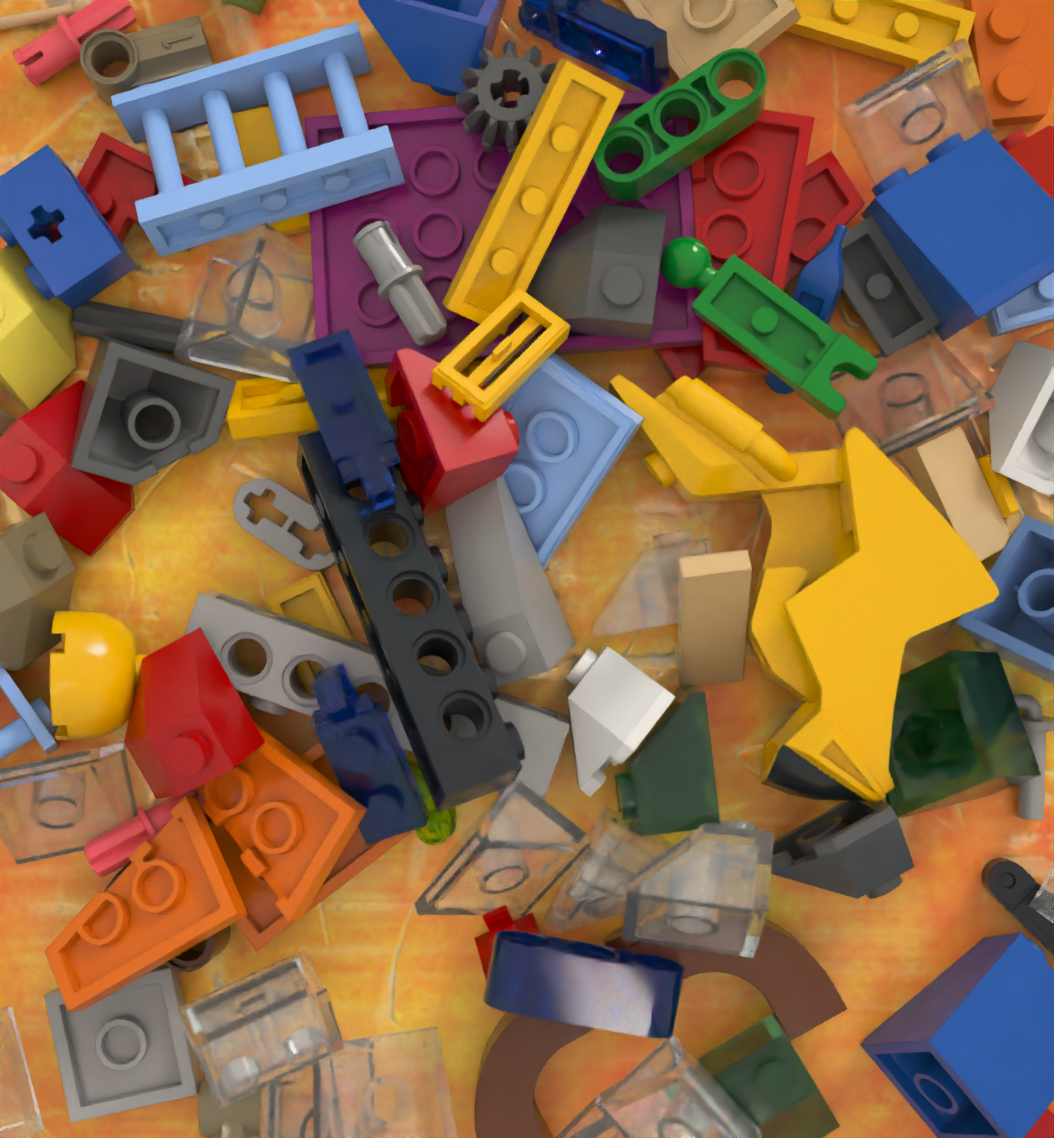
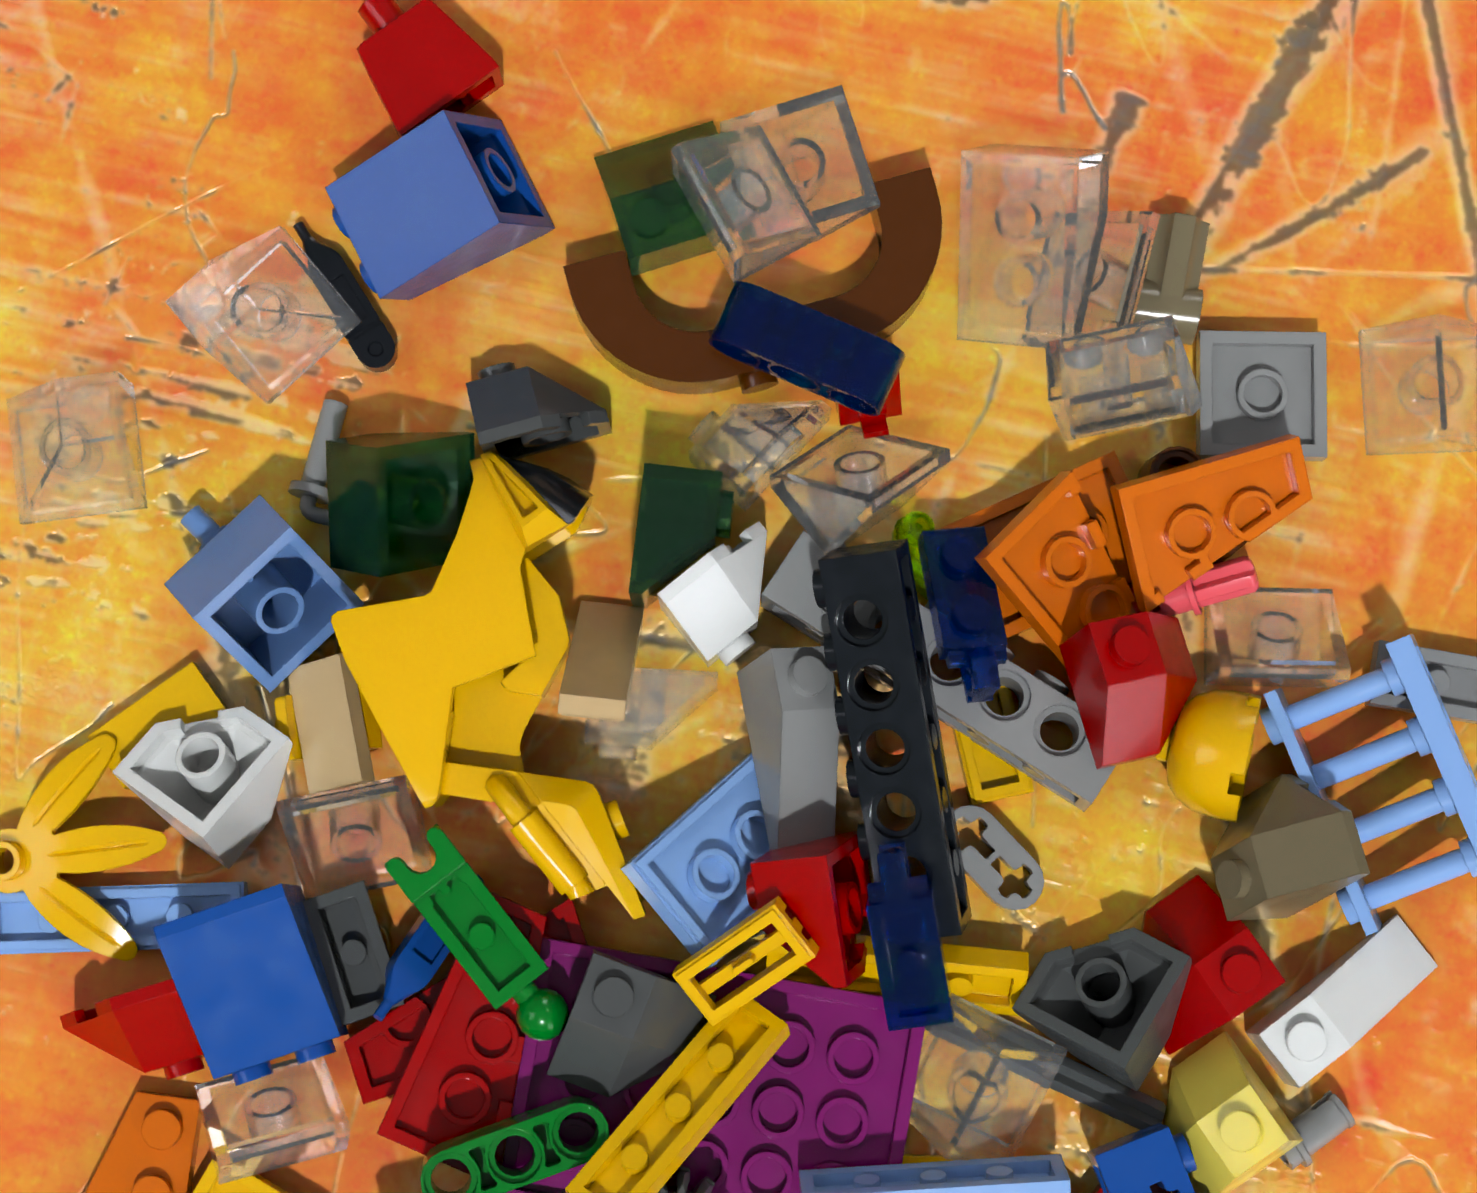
camera: 165 degrees left, 5 degrees down
light grey axle [352,220,447,346] -> none
clear slope [622,820,774,958] -> none

